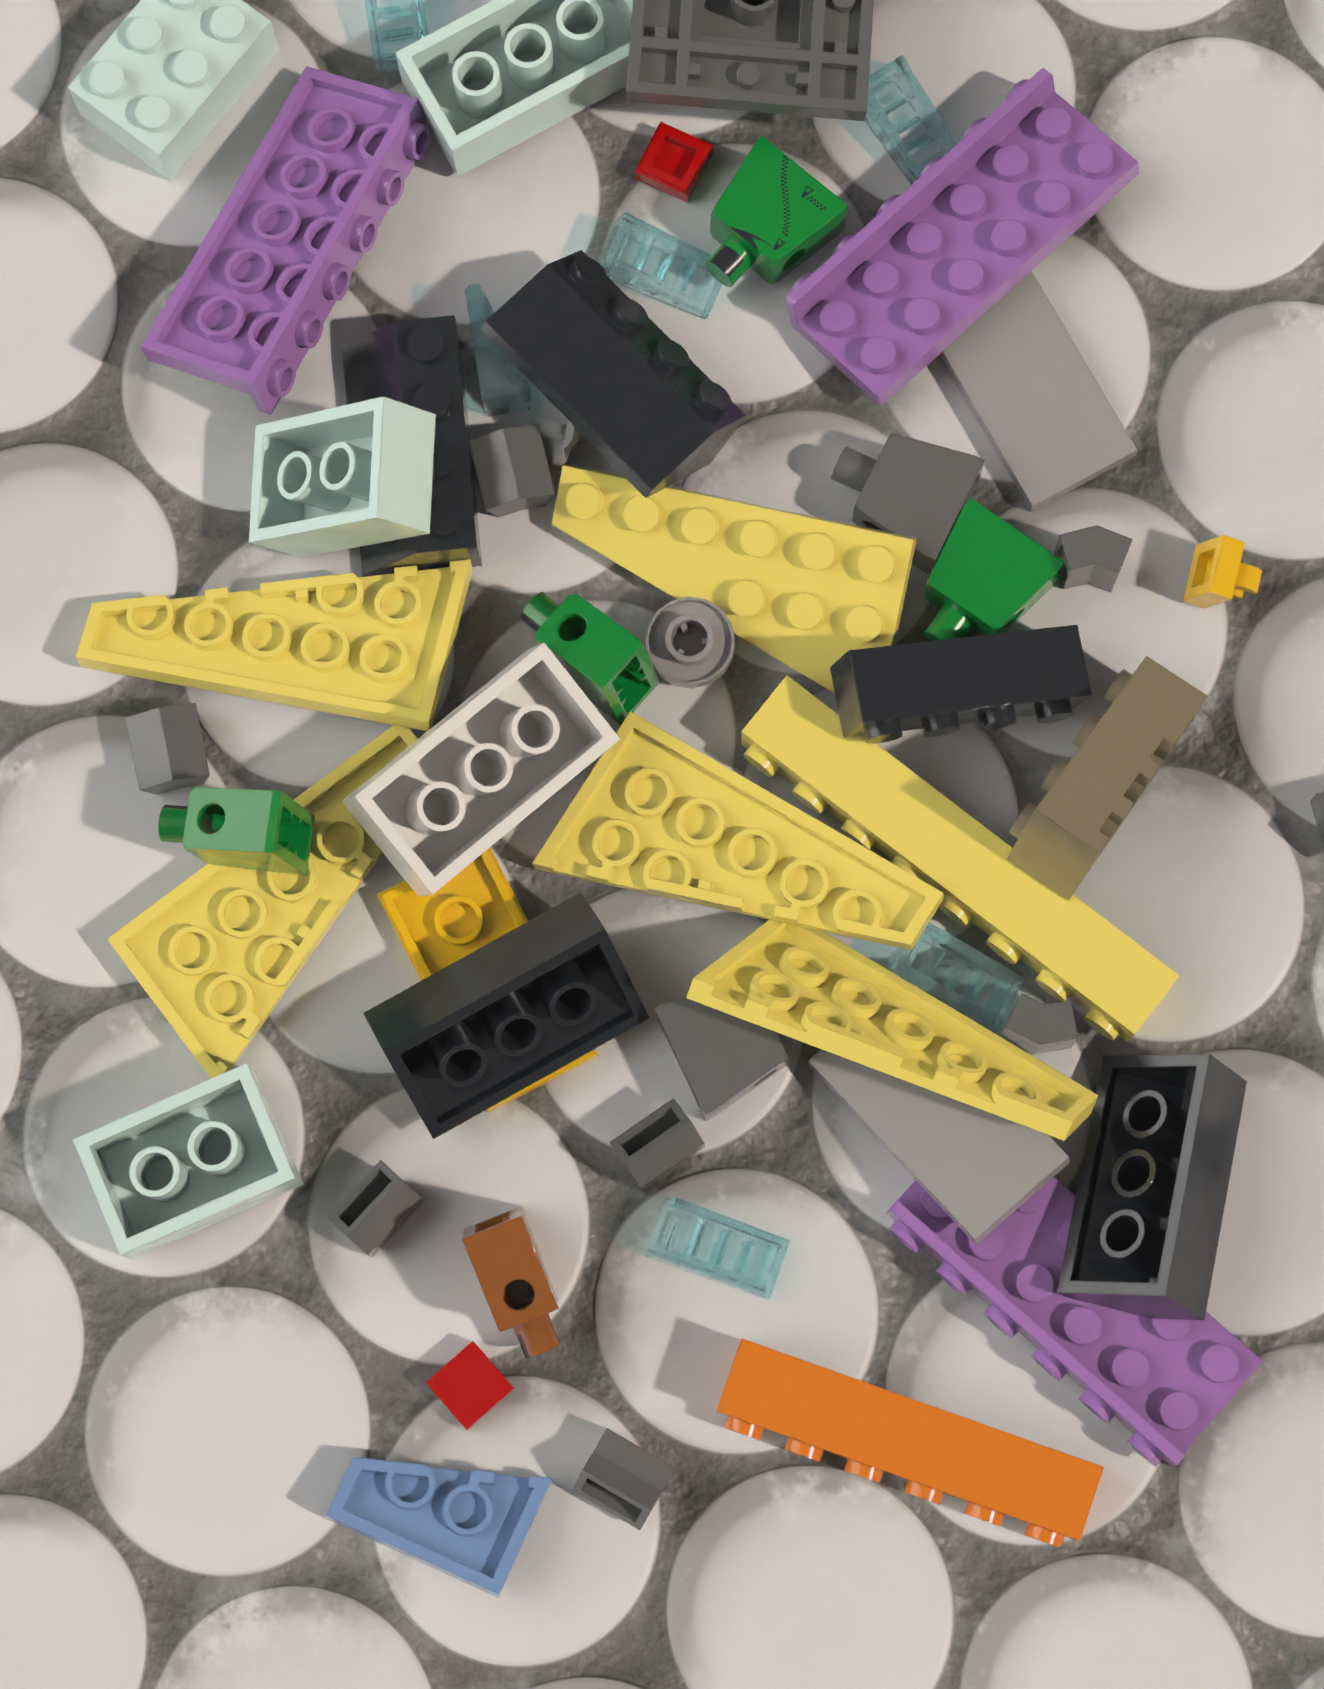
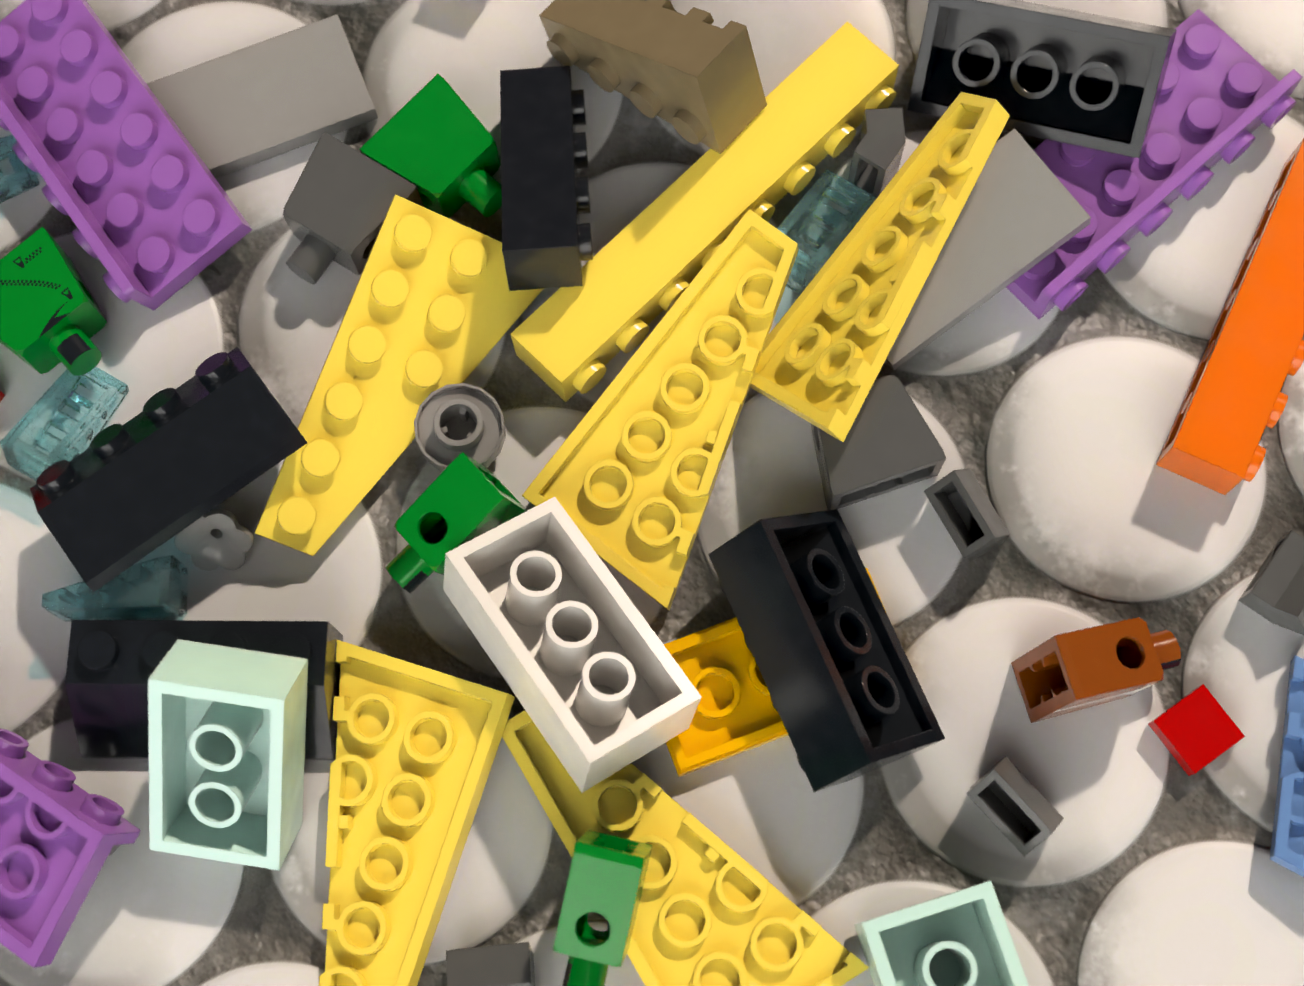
camera: 85 degrees left, 5 degrees down
dark grey piece [469,424,555,517] -> none
clear light blue slope [646,1197,790,1300] -> none
dark grey piece [1054,525,1133,593] -> none

